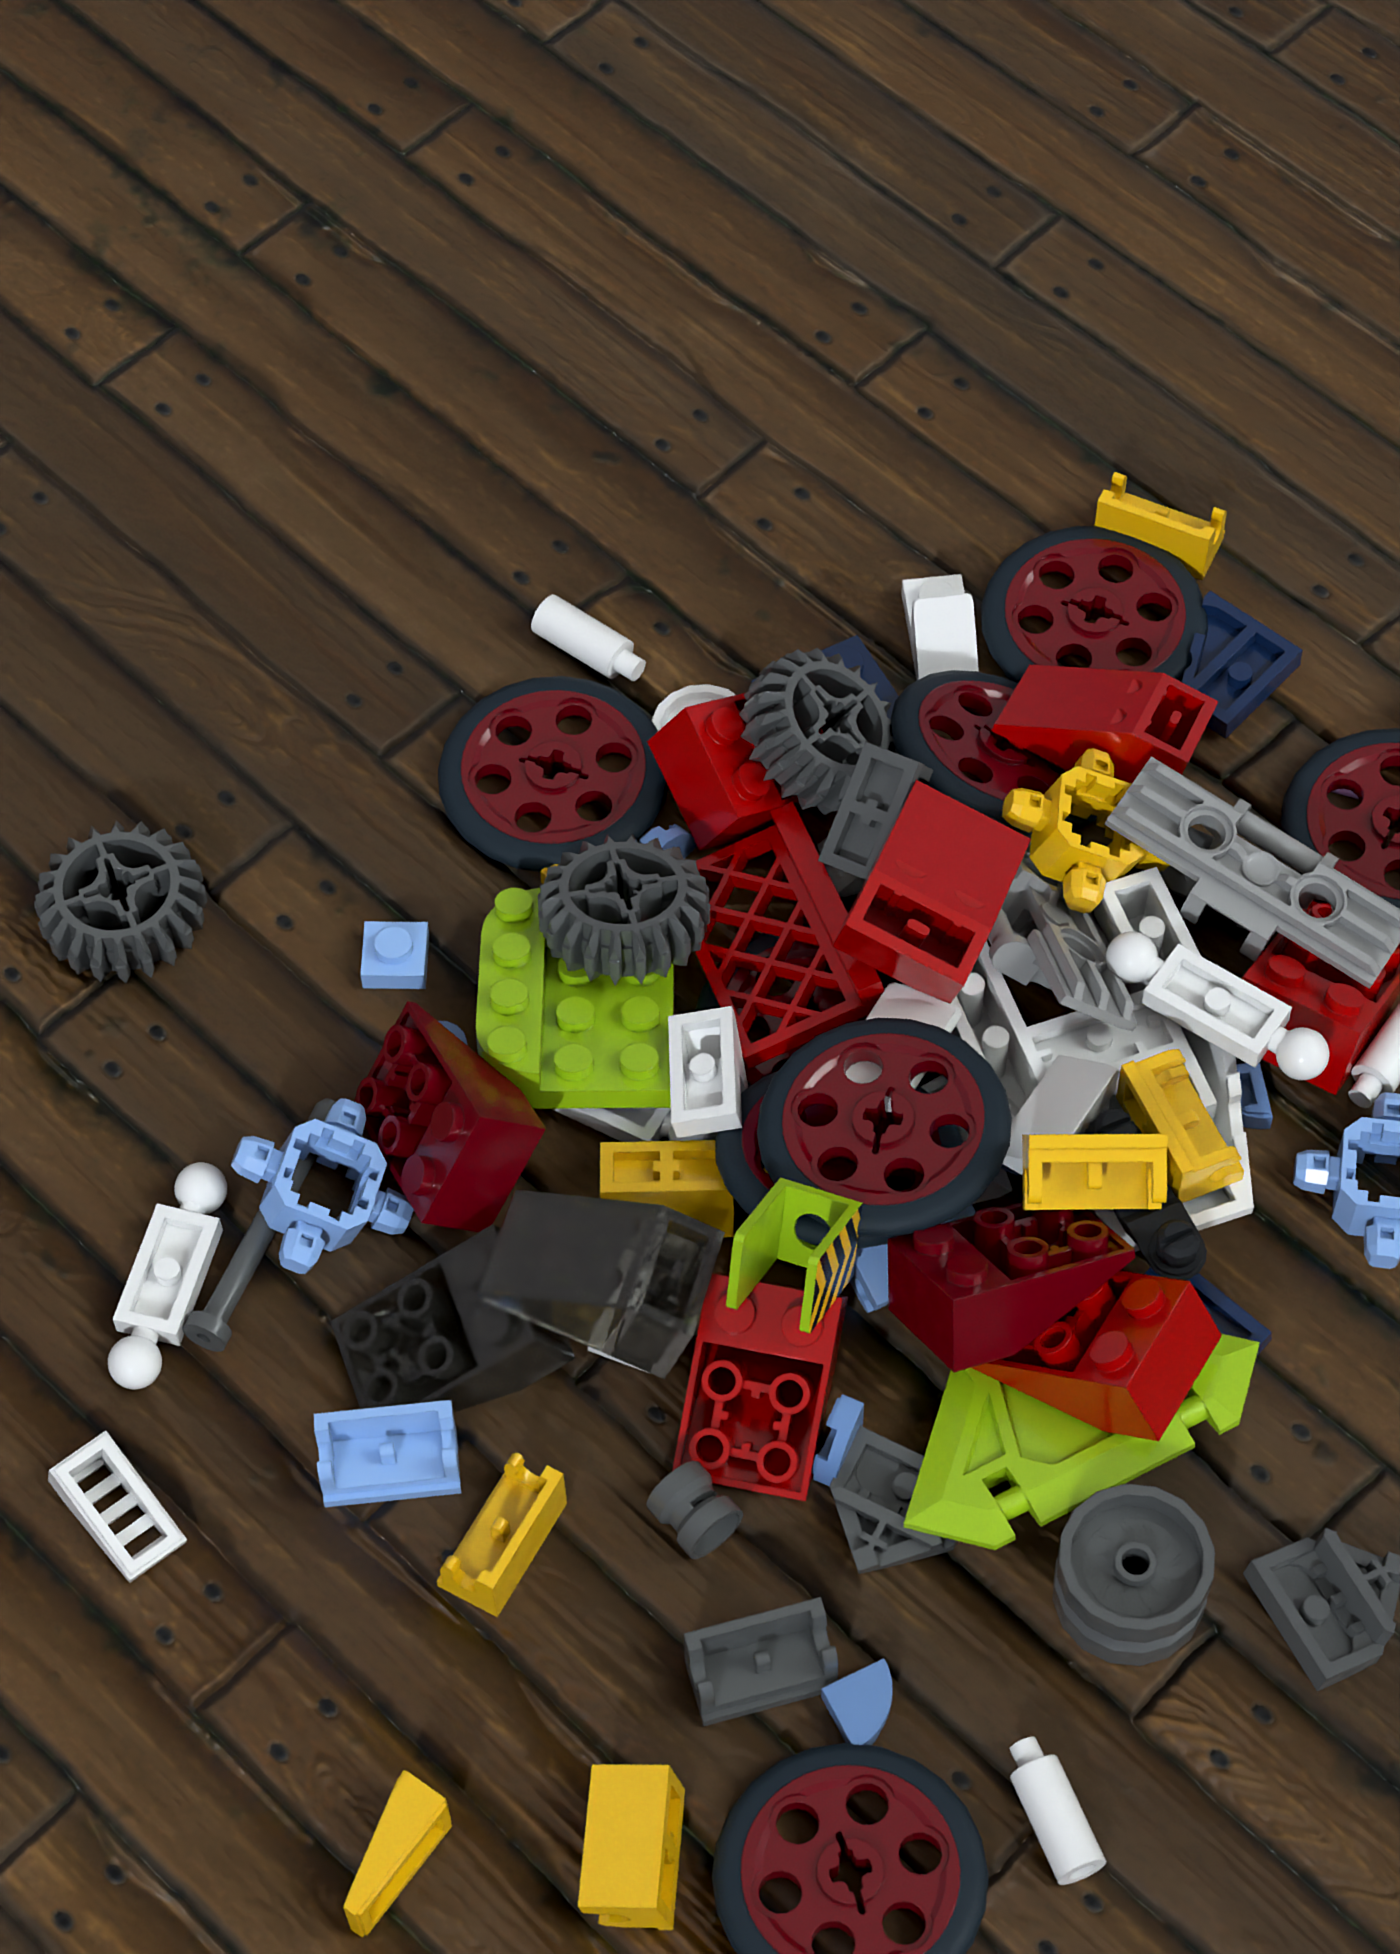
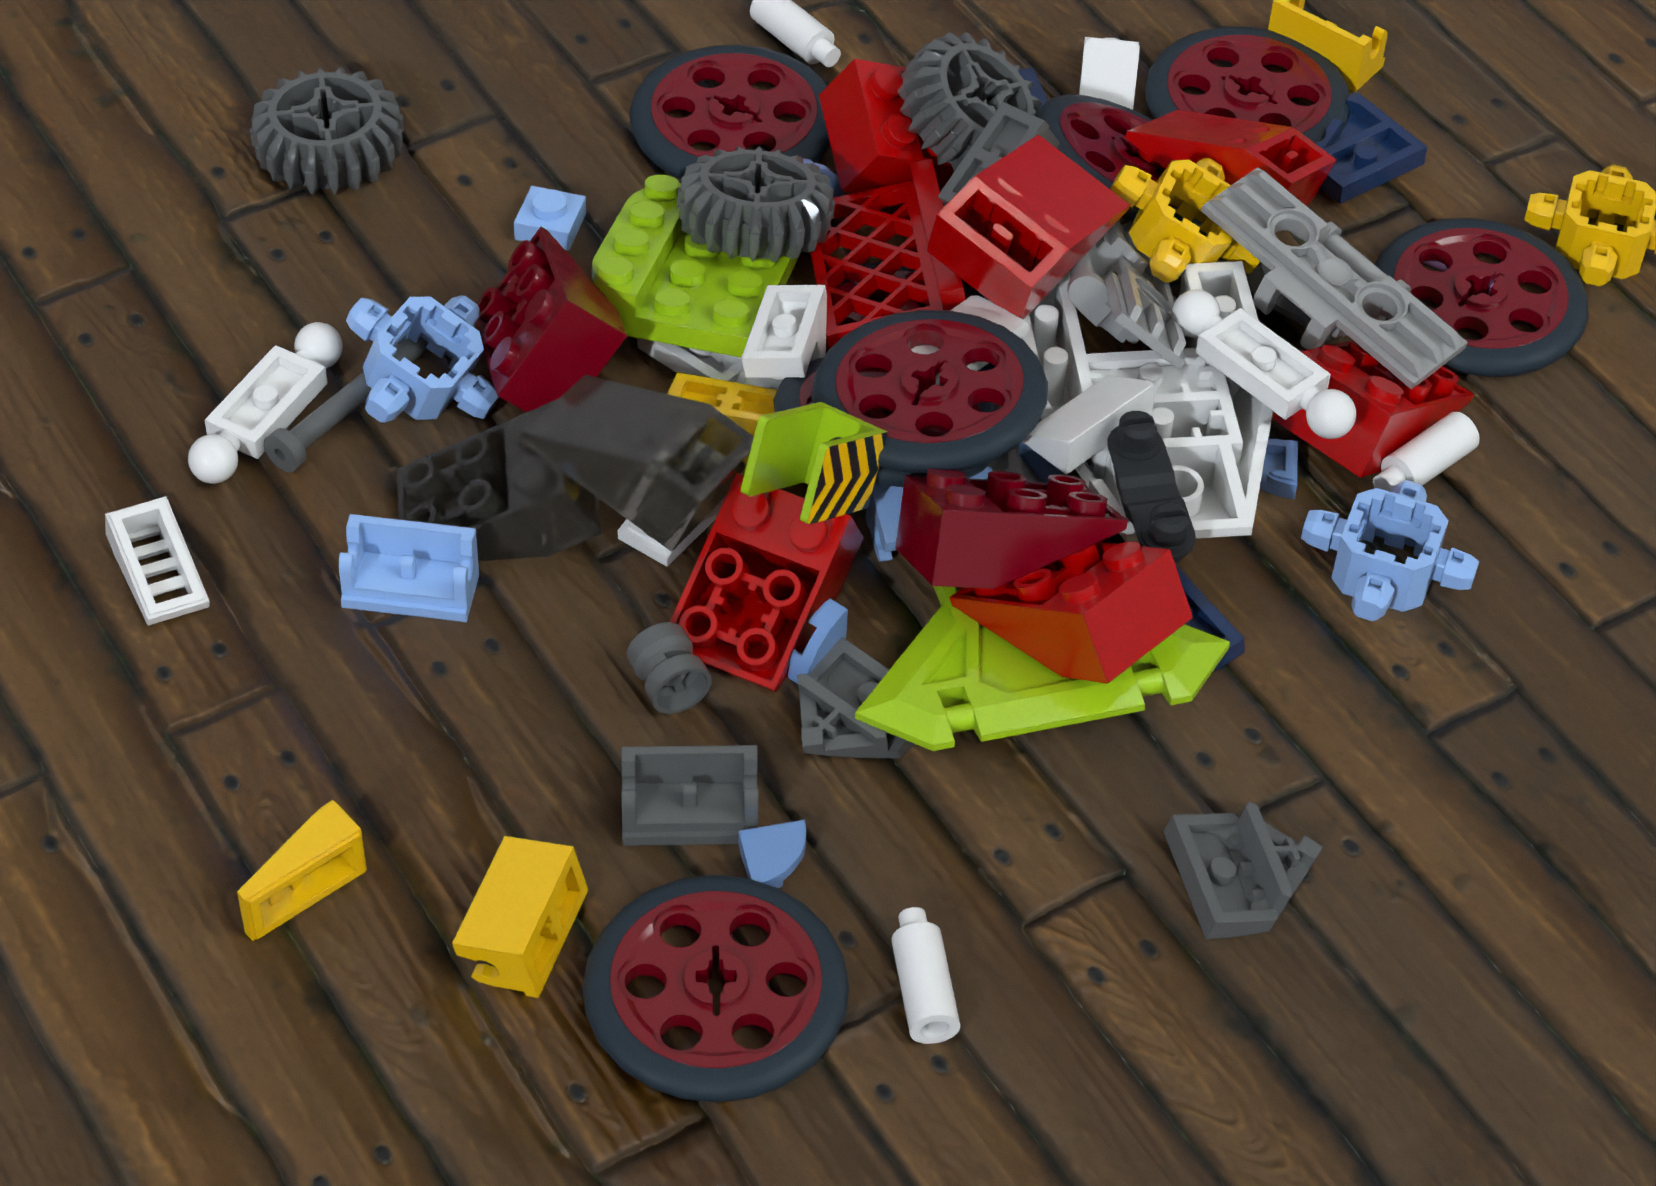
camera: 10 degrees right, 10 degrees down
yellow hinge [437,1453,567,1617] -> none
yellow hinge [1022,1134,1168,1210] -> none
dark grey wheel [1052,1484,1215,1666] -> none
yellow hinge [1116,1049,1244,1203] -> none

